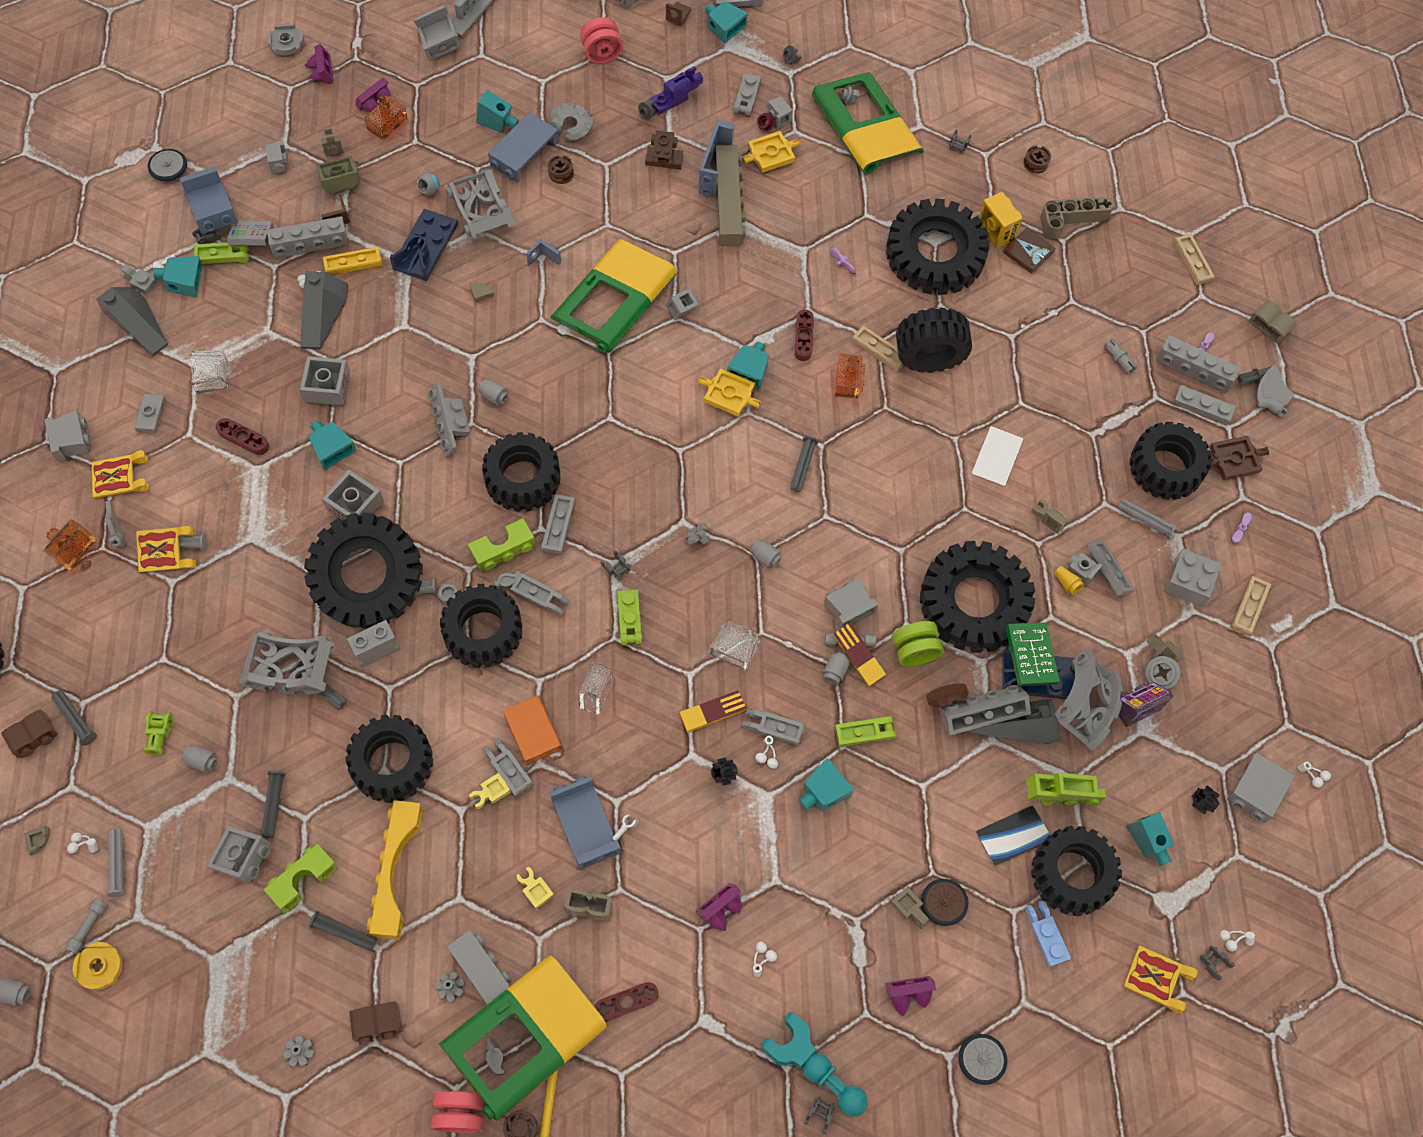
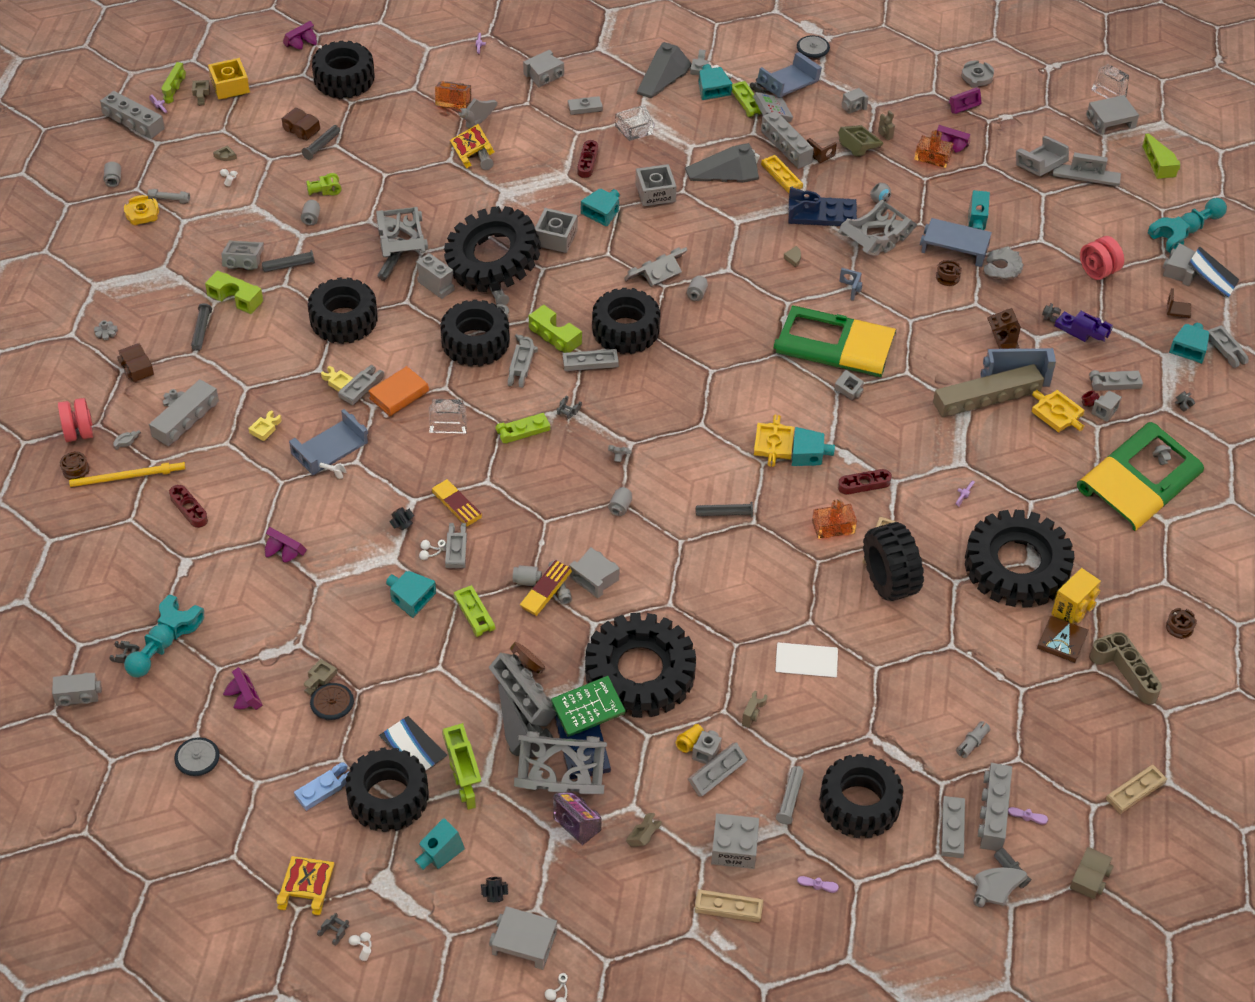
camera: 75 degrees right, 15 degrees down
yellow flag [92,450,149,499] -> none
light grey axle [106,829,126,897] -> none
yellow arch [367,800,423,941] -> none
piece [438,955,607,1121] -> none
dark tan brick [564,889,613,922] -> none
clear torso [709,621,760,671] -> none
white piece [753,941,777,977] -> none
lime wheel [892,621,944,667] -> none
dark grey piece [949,129,972,153] -> none
light grey gear [1146,656,1181,689] -> none
reddish brown plate [1210,436,1269,480] -> none

